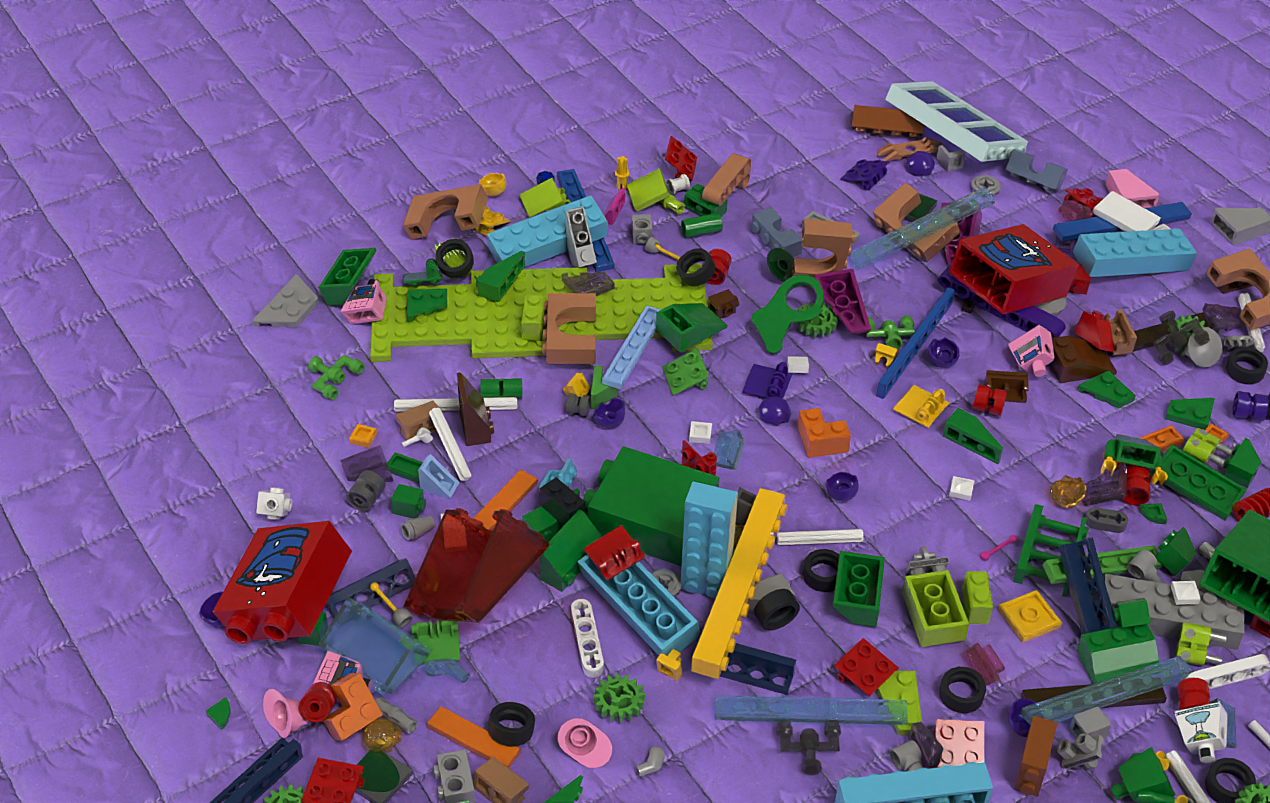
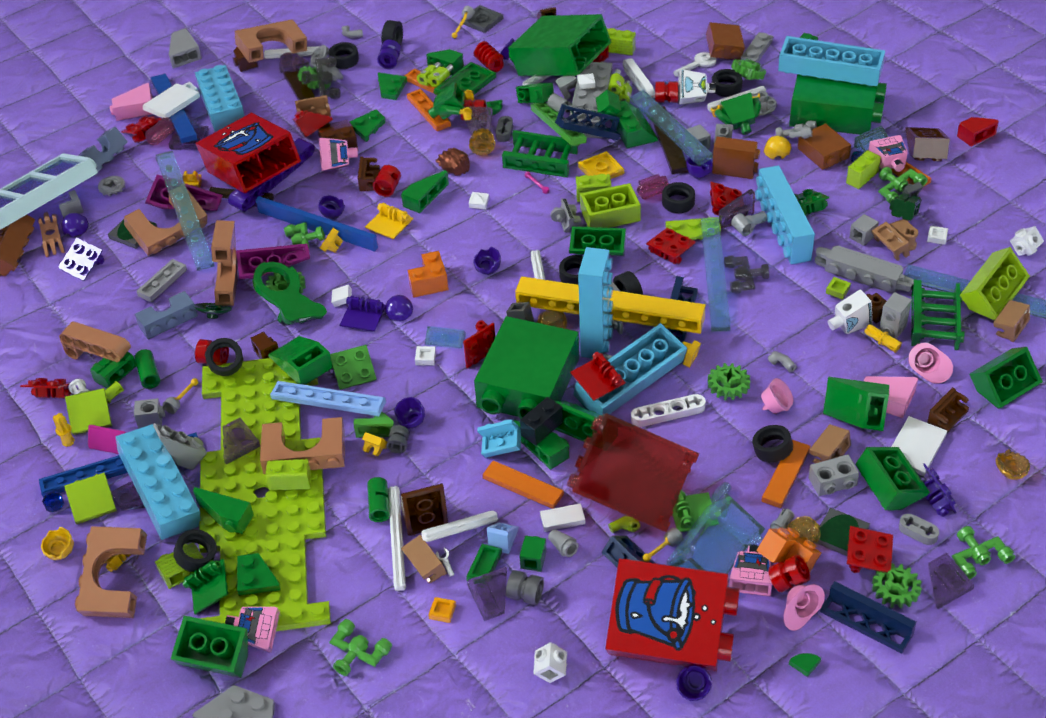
camera: 90 degrees left, 0 degrees up
none -> copper hair [435,147,470,176]

